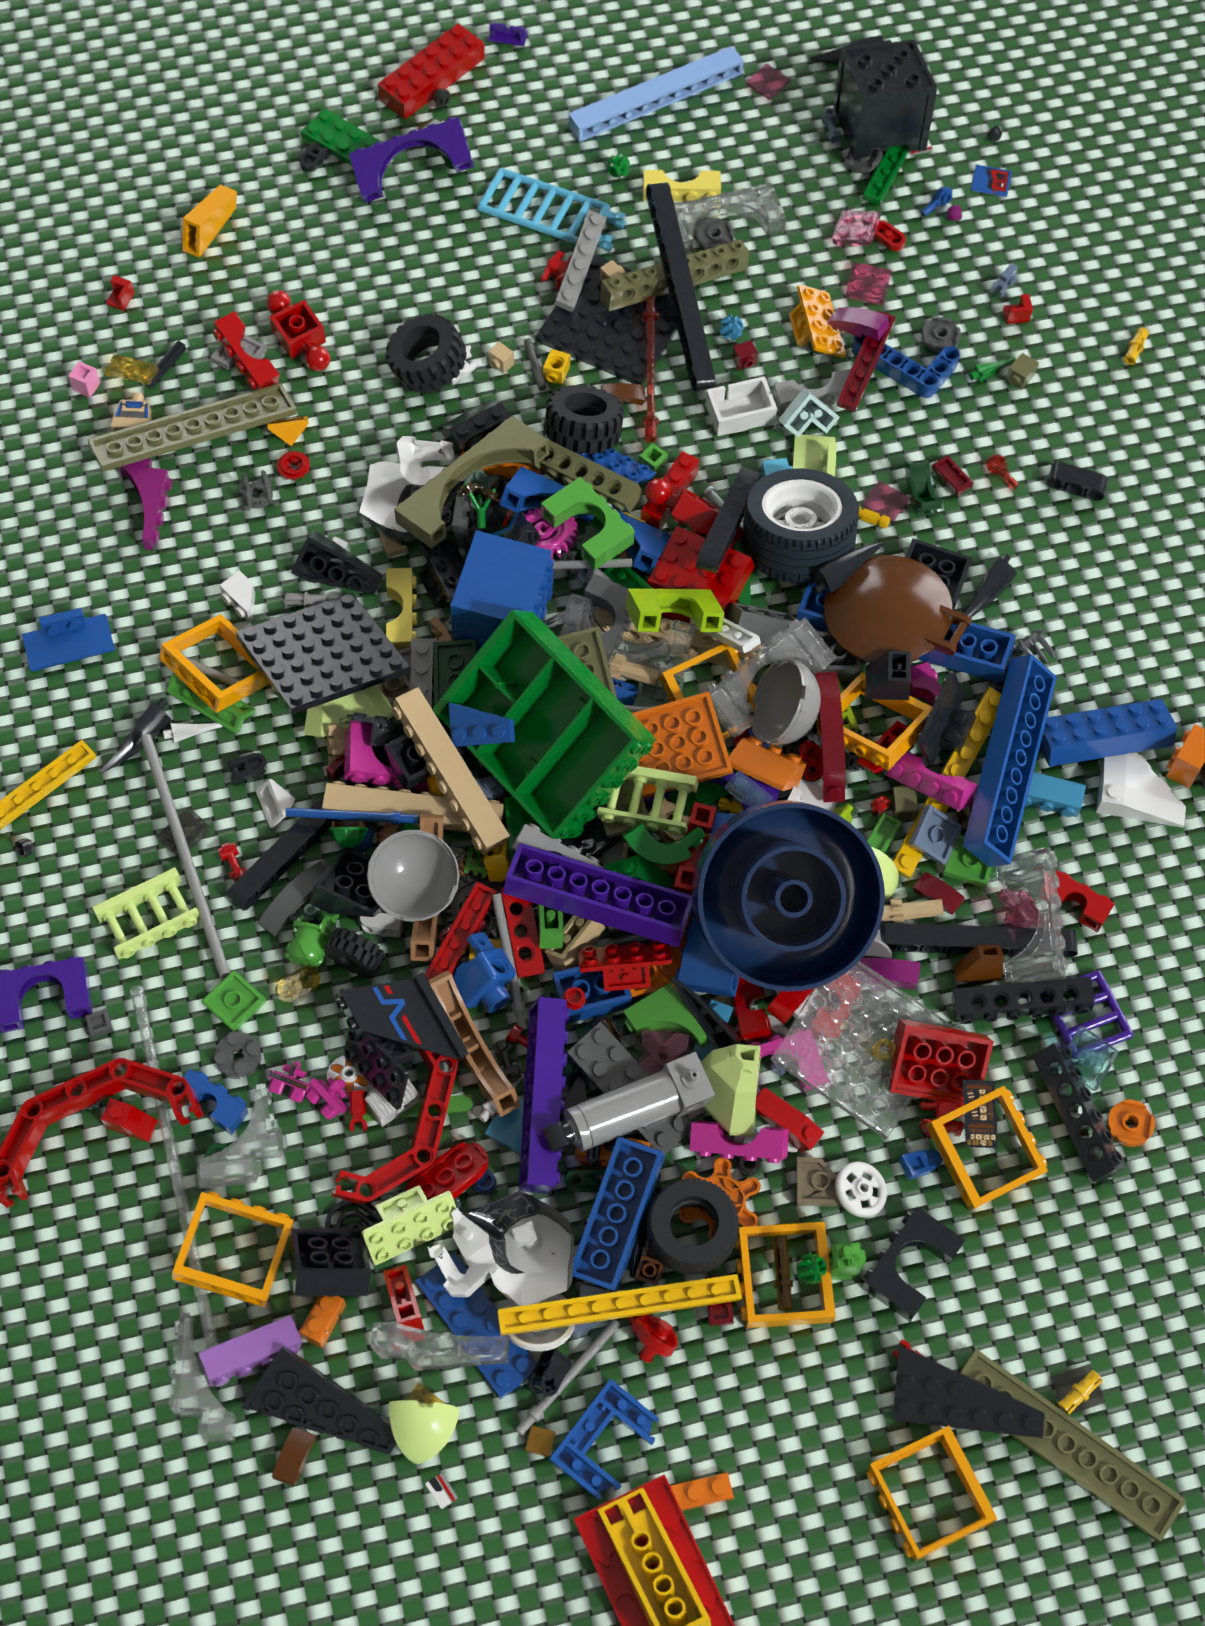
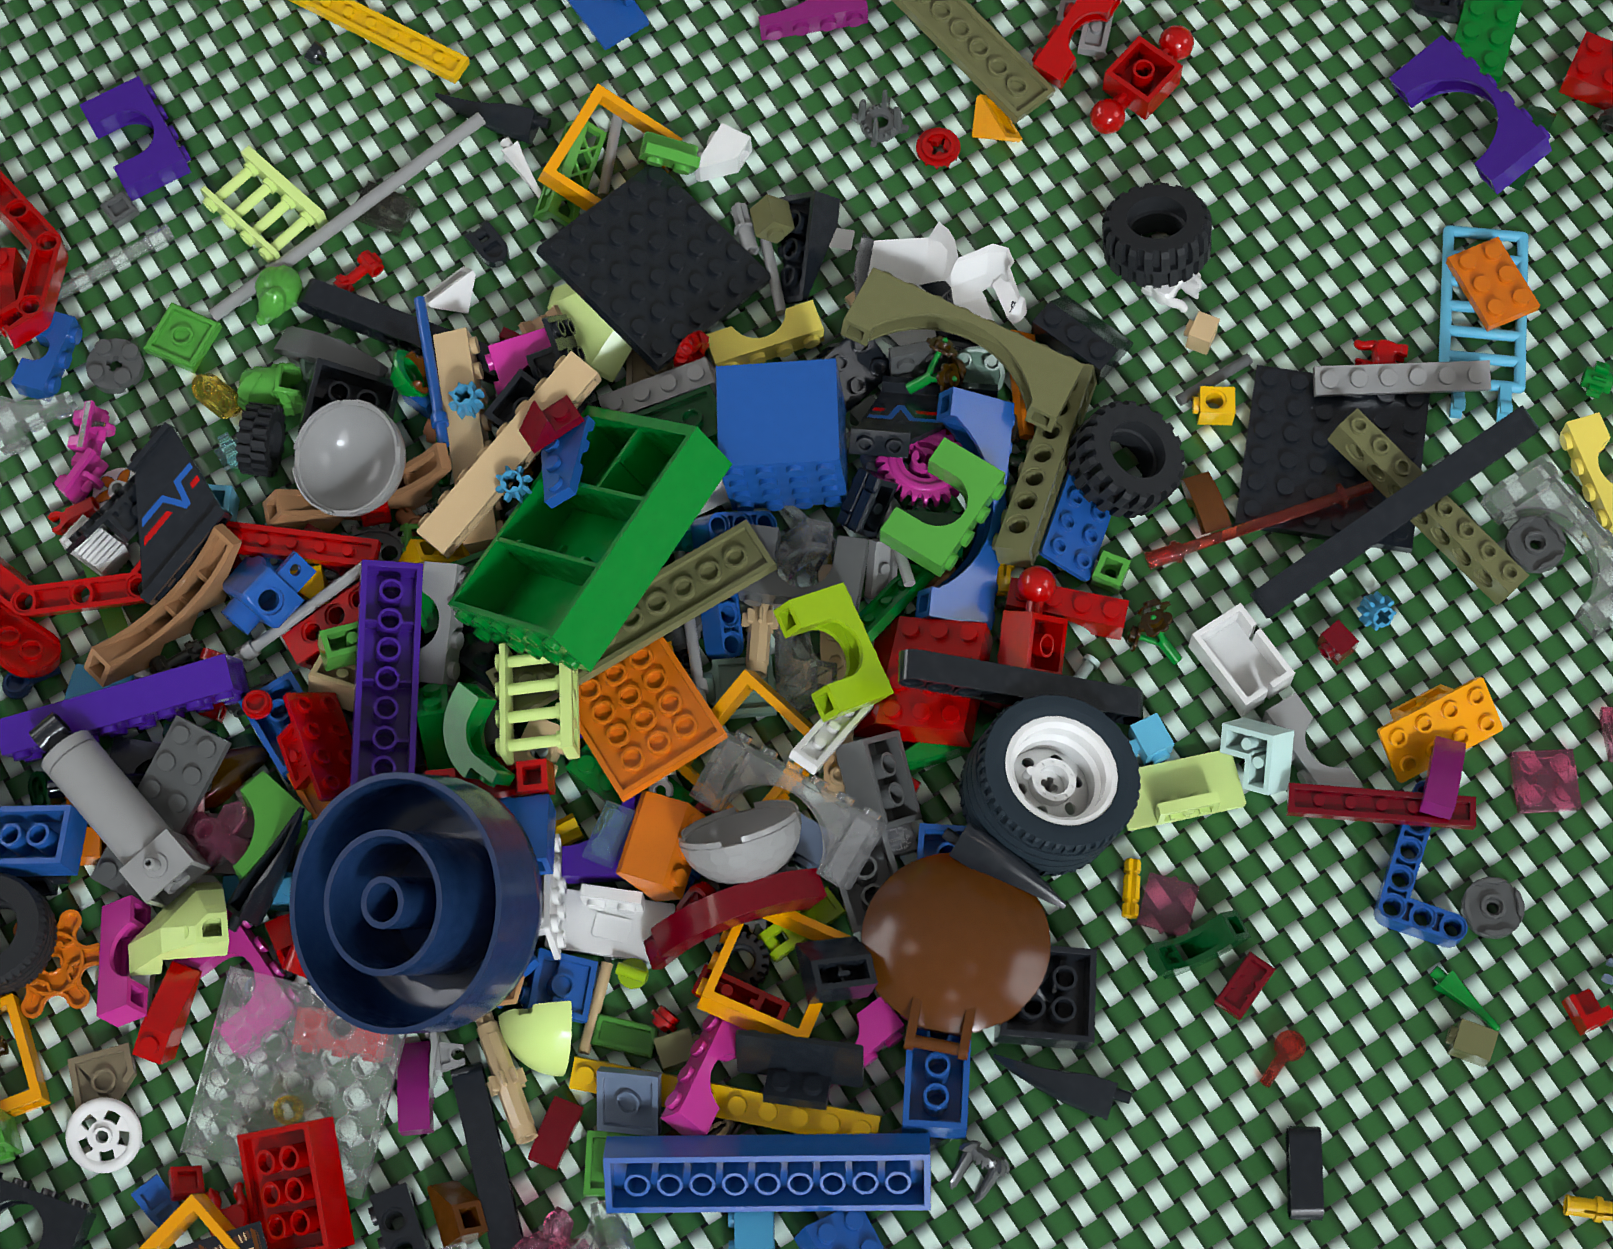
camera: 80 degrees right, 5 degrees up
tan plate [600,260,625,282] -> none
none -> red tile [168,1165,205,1201]
none -> clear light blue plate [214,432,238,471]
none -> bright green hair [255,265,302,326]
none -> dark azure gear [448,381,485,419]
none -> dark azure gear [495,466,533,503]
none -> dark red slope [519,395,584,454]
none -> bright green bracket [638,131,701,175]
none -> red gear [673,330,709,368]
none -> olive brick [750,194,795,244]
none -> light grey bar [760,239,786,316]
none -> black brick [836,467,899,538]
none -> dark brown plant [1127,599,1183,665]
none -> orange plate [1446,237,1540,331]

